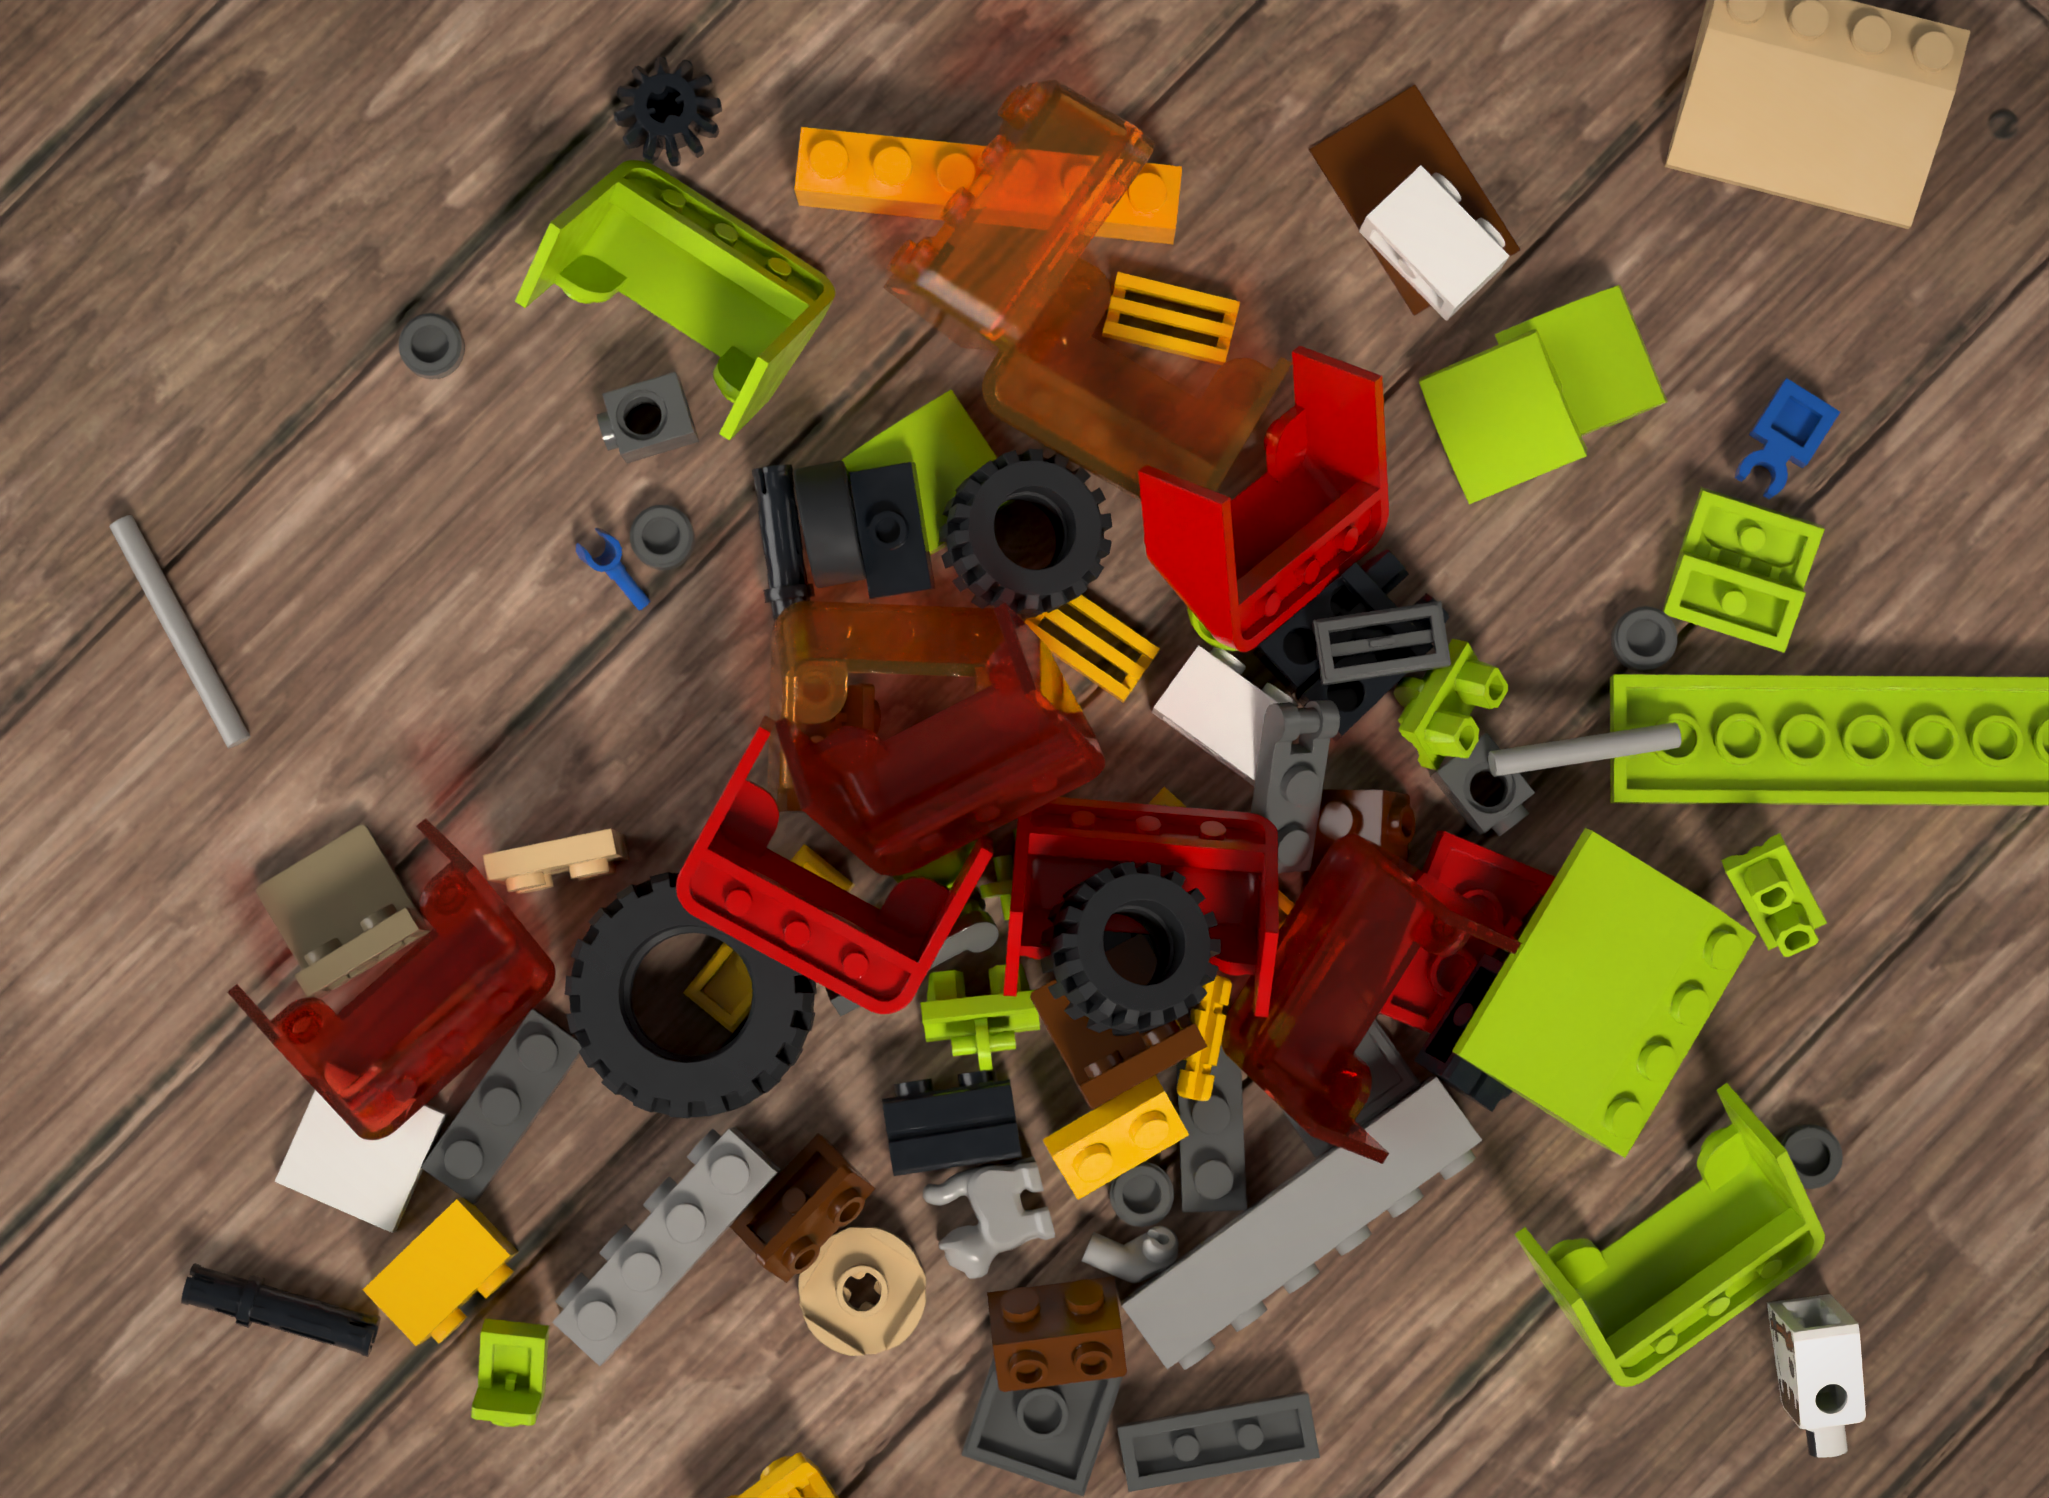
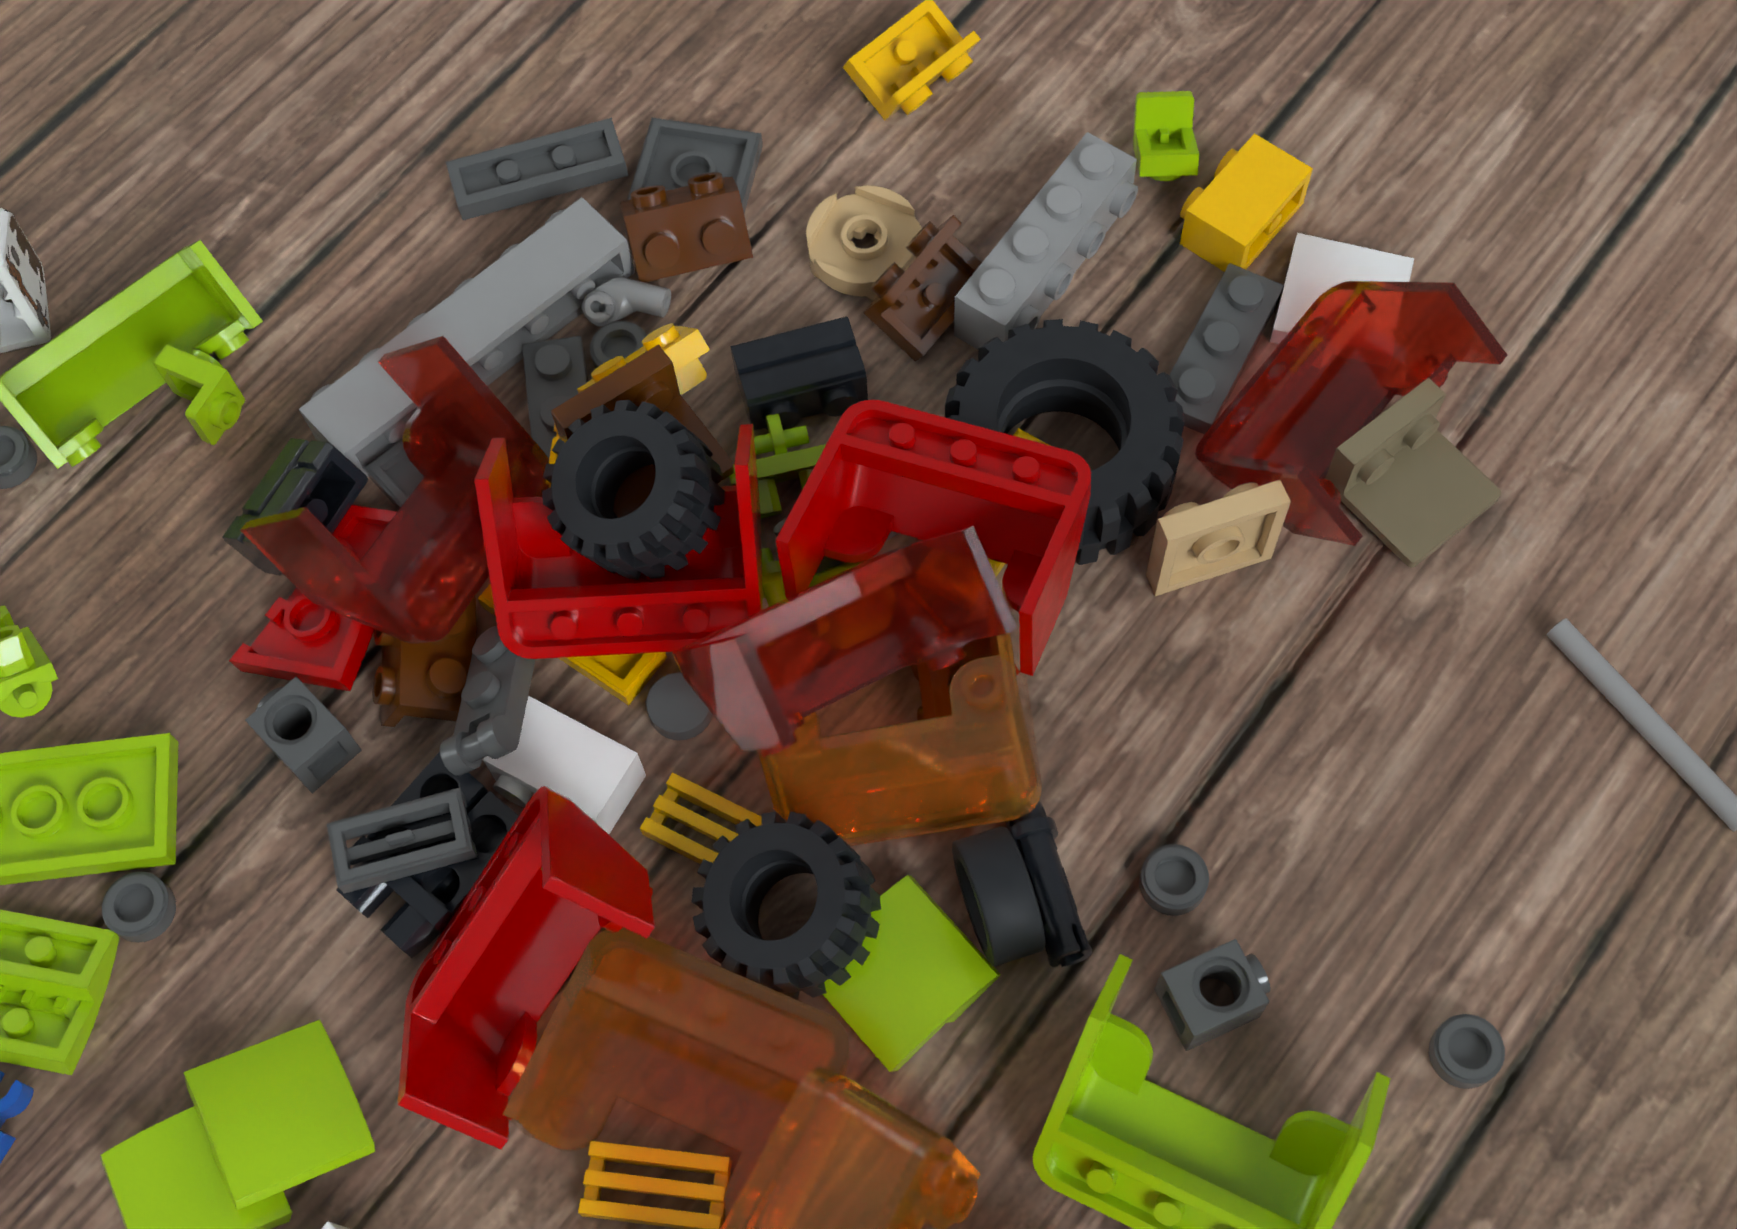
camera: 175 degrees right, 20 degrees down
black pin [181,1263,381,1357] -> none
blue hand [576,528,651,611] -> none
black plate [849,462,936,599] -> none
light grey animal [923,1157,1055,1279] -> none
lime hips [1394,639,1508,770] -> none
lime slope [1452,828,1756,1158] -> none
light grey bar [1488,722,1681,777] -> none
none -> lime bracket [153,344,246,445]
none -> dark grey tile [646,672,713,740]

